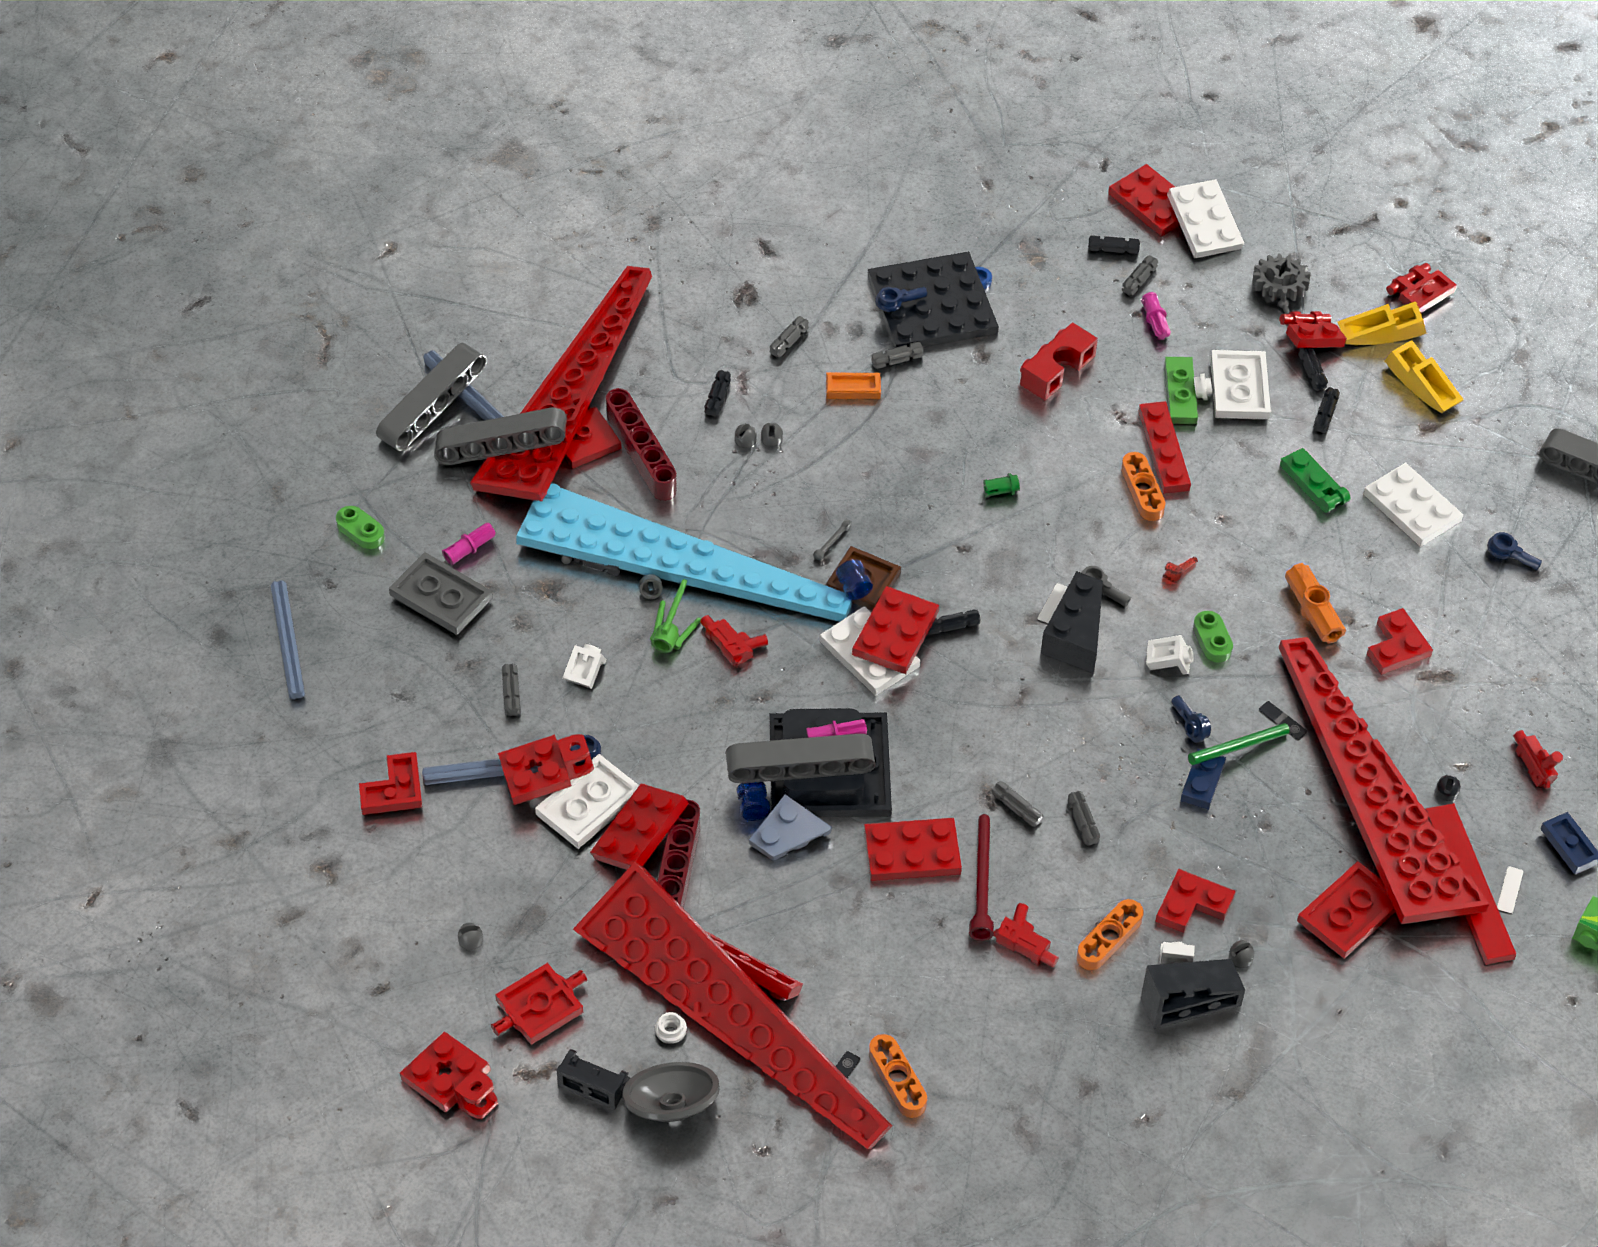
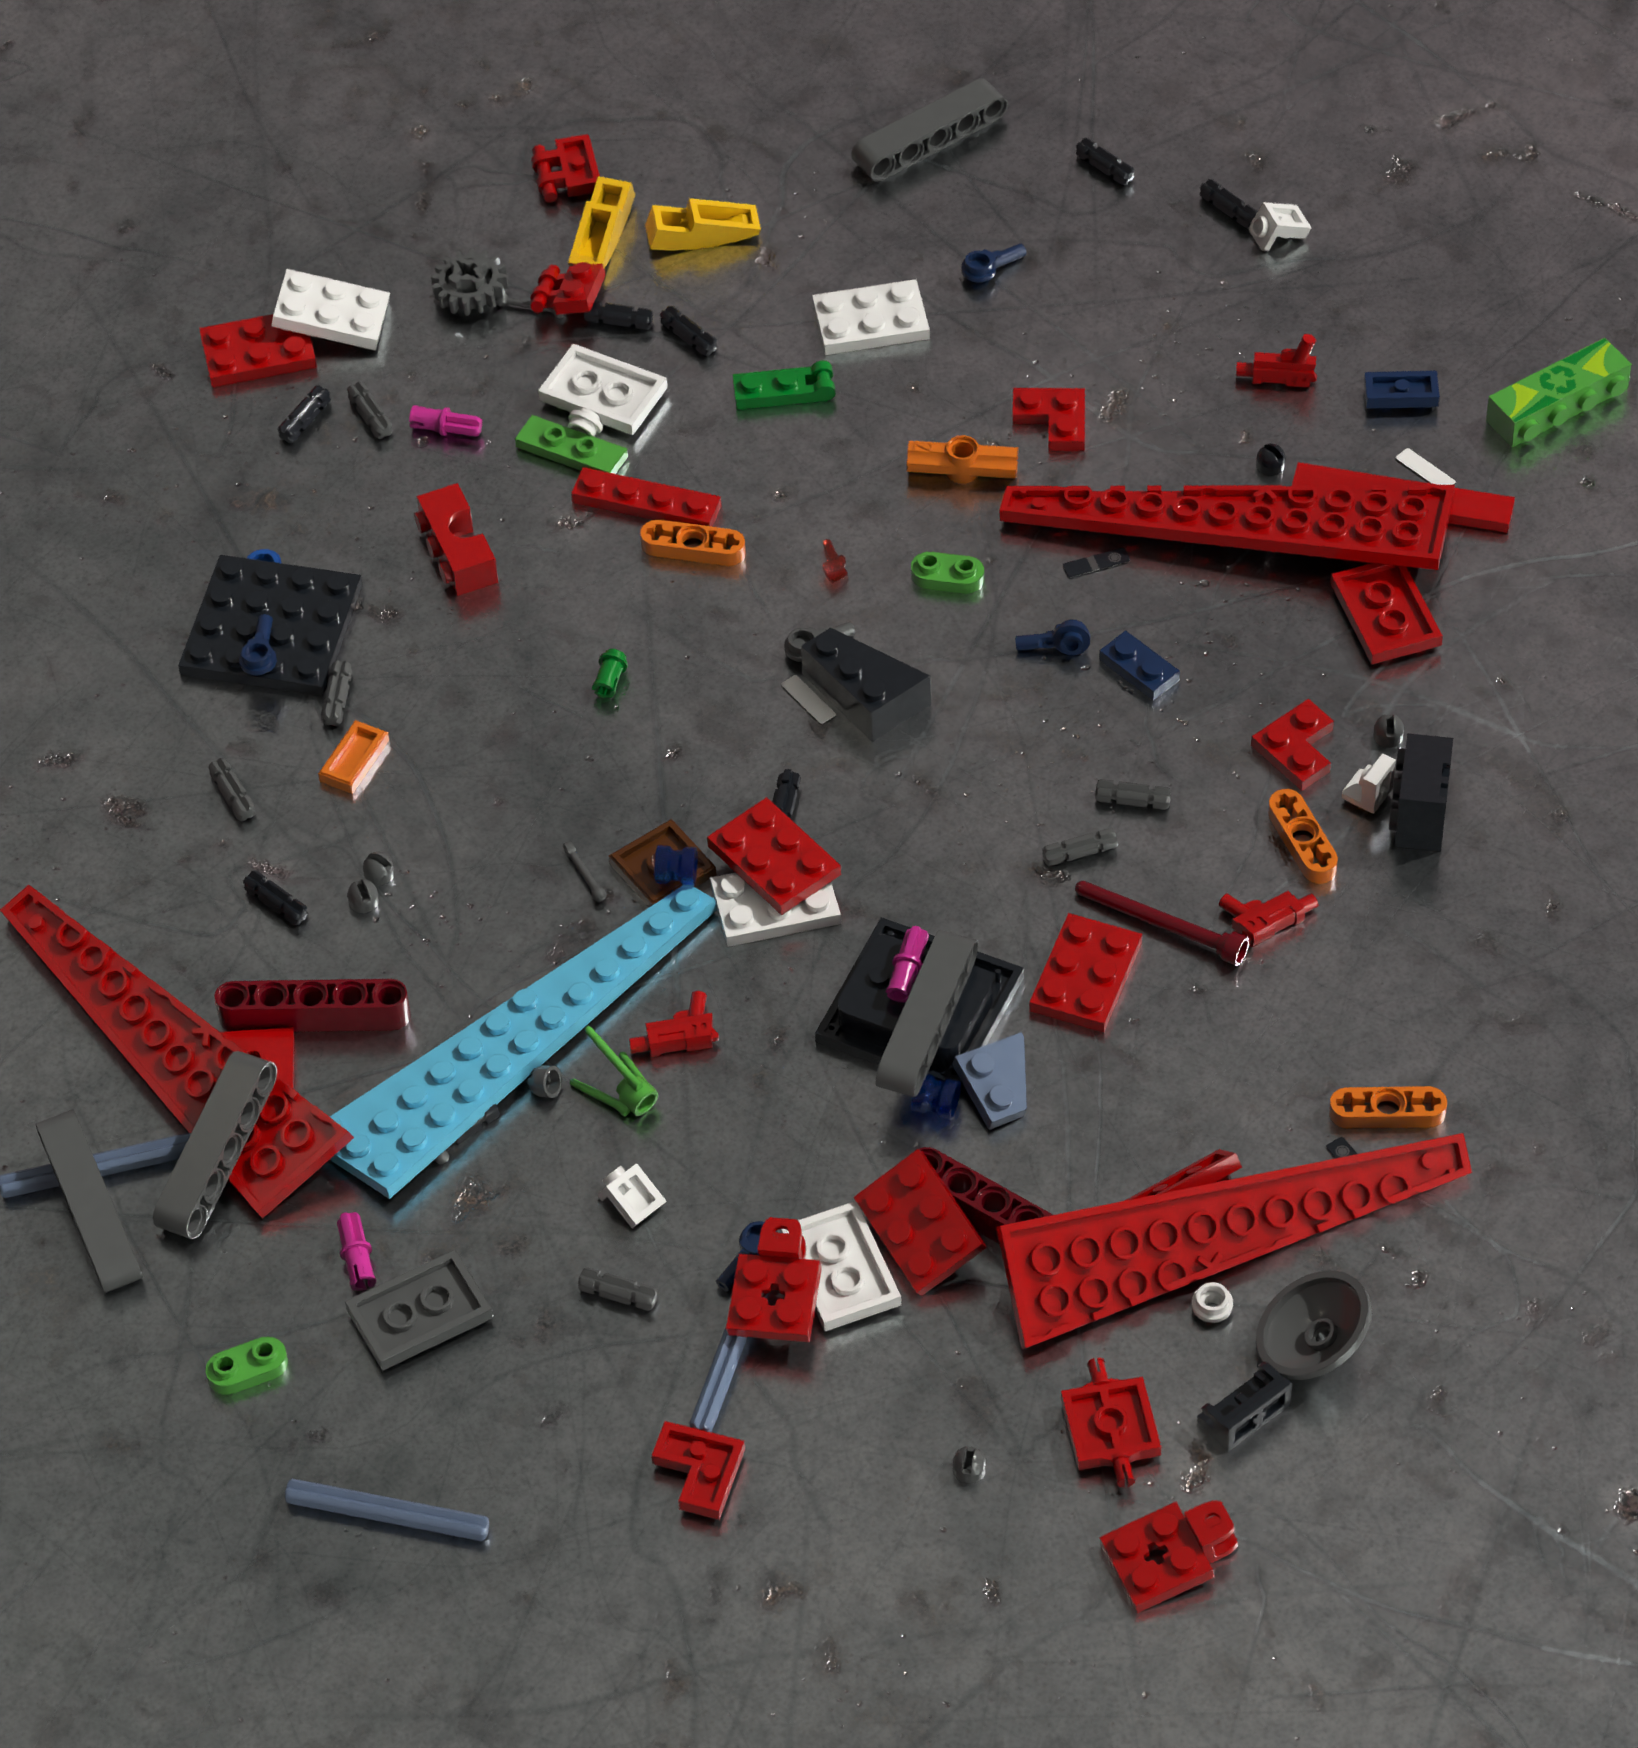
camera: 60 degrees left, 0 degrees up
white bracket [1146,635,1193,675] -> none
green bar [1188,723,1290,765] -> none

